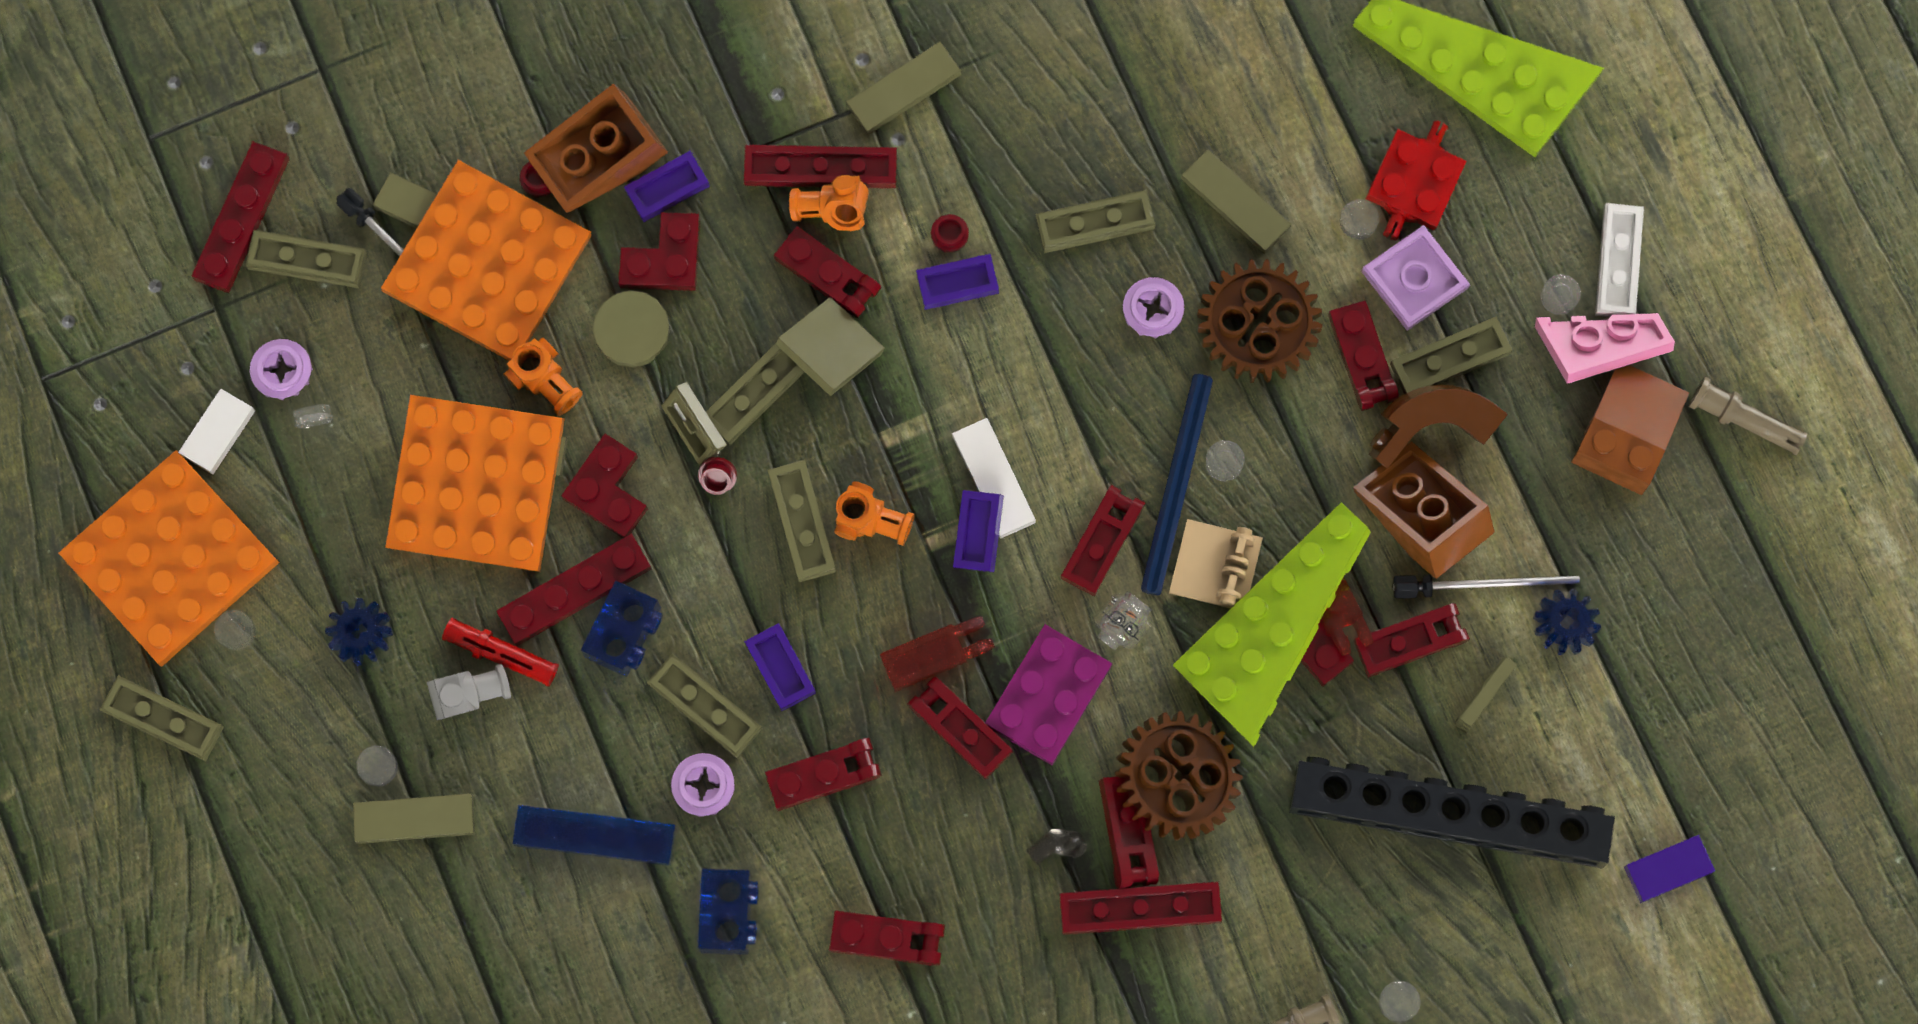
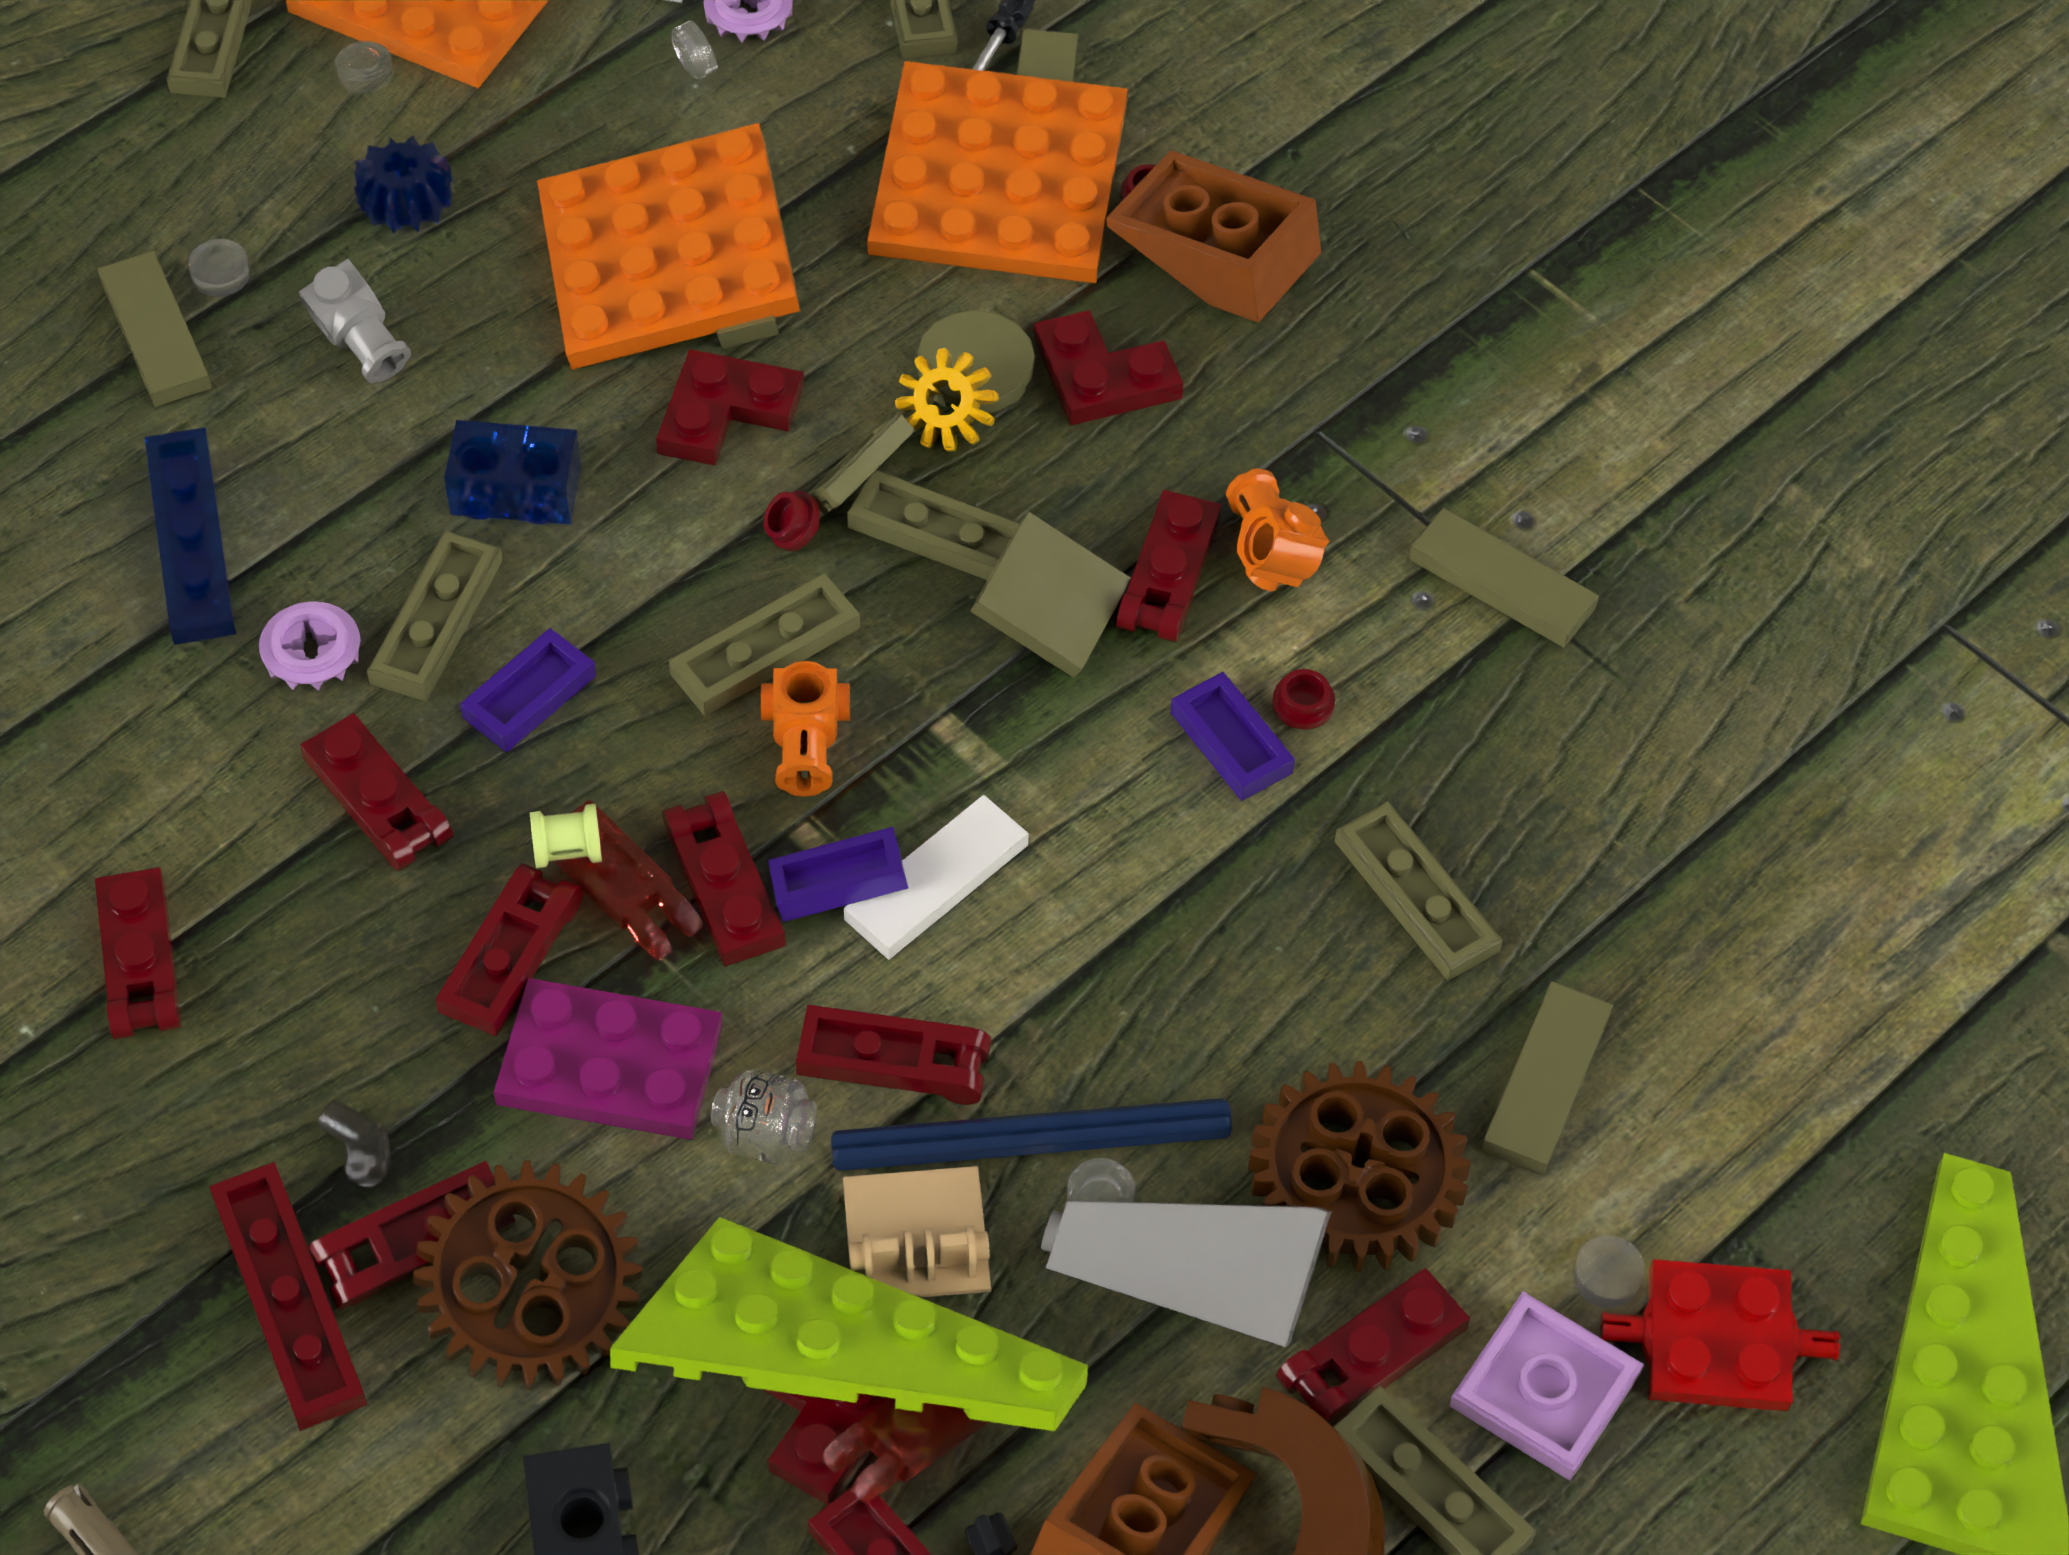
camera: 65 degrees right, 20 degrees down
red pin [442,617,559,687] -> none
dark red plate [496,533,652,646] -> none
orange connector [503,337,583,416] -> none
dark purple tile [624,151,710,223] -> none
clear blue brick [698,869,759,955] -> none
dark red plate [744,145,897,188] -> none
lavender gear [1123,277,1184,339] -> none
none -> yellowish green bush [530,804,602,868]
none -> dark red plate [662,791,786,967]
none -> yellow gear [895,348,999,452]
none -> light grey slope [1041,1201,1332,1347]

